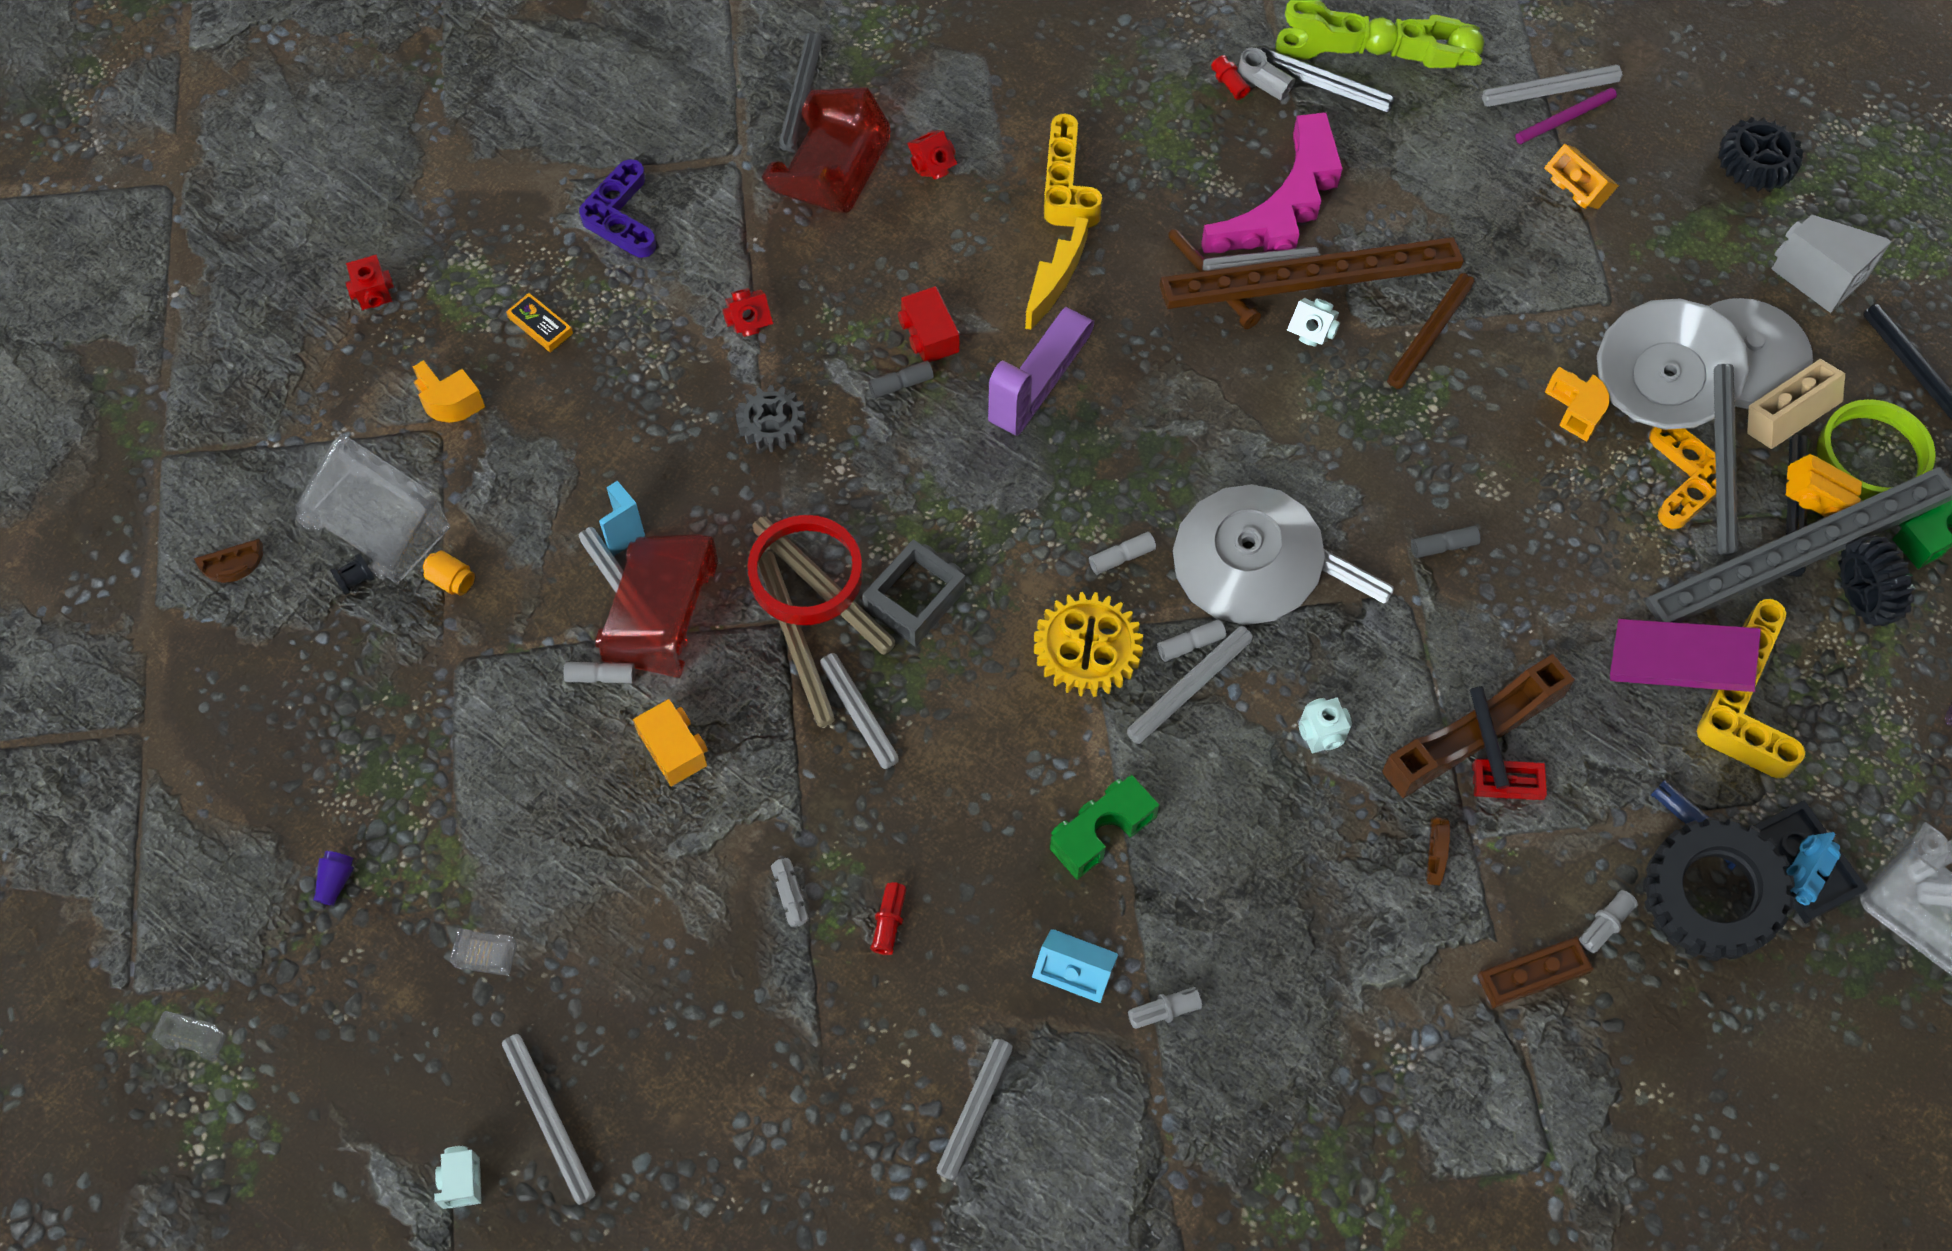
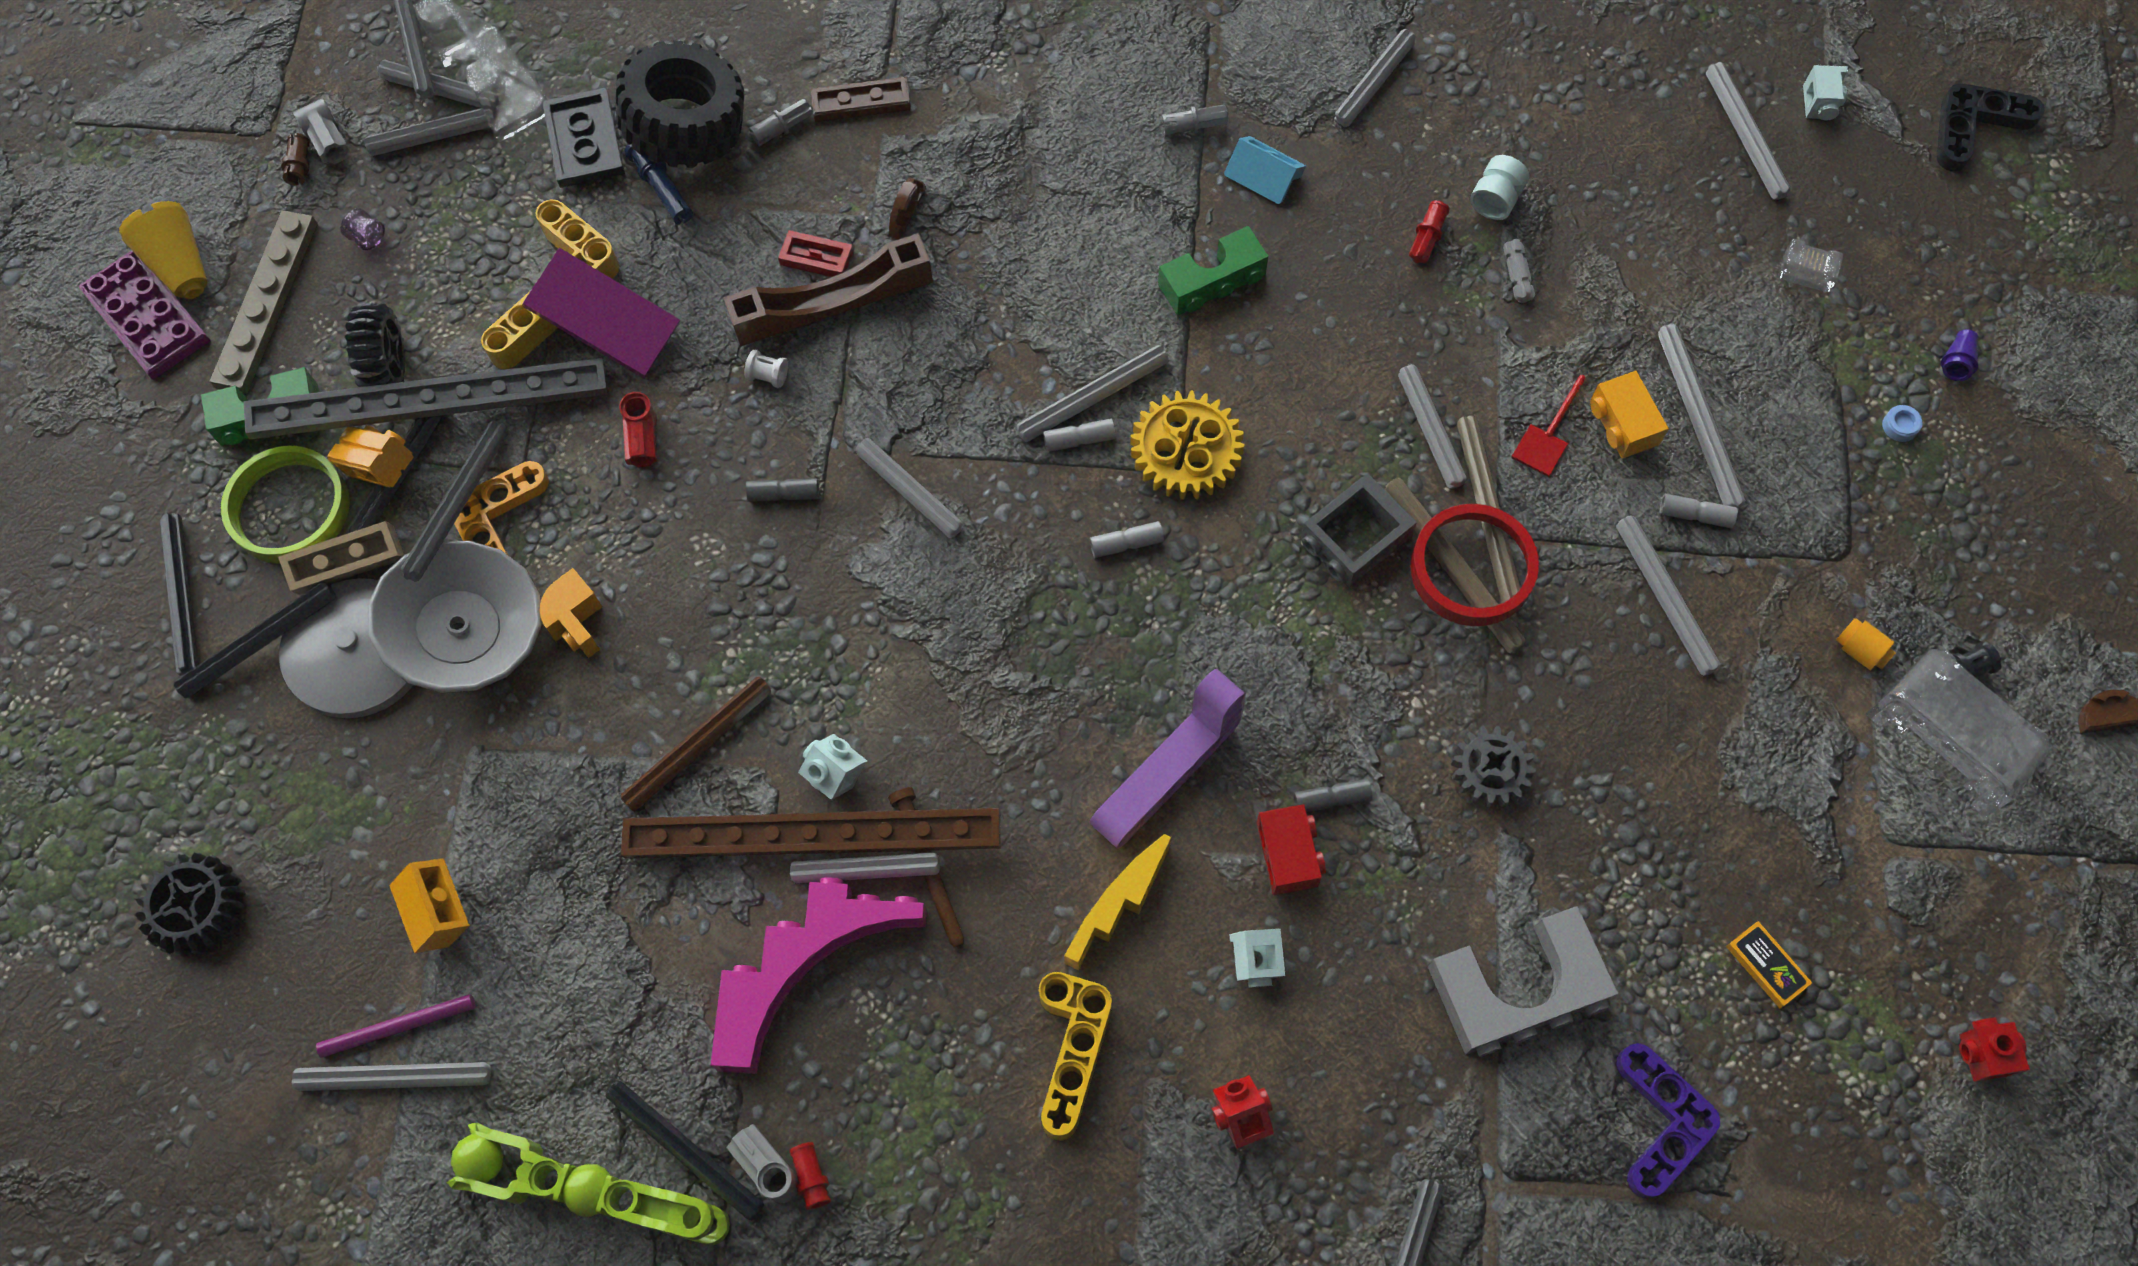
camera: 165 degrees left, 5 degrees up
clear piece [152,1011,226,1061] -> none
light orange brick [413,360,485,422] -> none
clear red windscreen [595,534,719,678] -> none
medium azure panel [599,481,645,556] -> none
red brick [722,288,773,336] -> none
clear red windscreen [761,88,891,213] -> none
light grey dish [1172,484,1325,625] -> none
light aqua brick [1299,698,1352,754] -> none
black bar [1470,686,1510,789] -> none
light grey slope [1772,215,1892,313] -> none
dark azure hinge [1786,832,1841,905] -> none
none -> black axle [173,581,336,698]
none -> red piece [619,392,657,467]
none -> white bush [744,350,788,388]
none -> light aqua brick [1229,929,1285,988]
none -> light grey arch [1428,906,1618,1057]
none -> light aqua wheel [1470,155,1530,220]
none -> red piece [1511,375,1585,477]
none -> light grey axle [1658,324,1746,509]
none -> light blue tile [1882,405,1923,442]
none -> black beam [1937,83,2045,171]

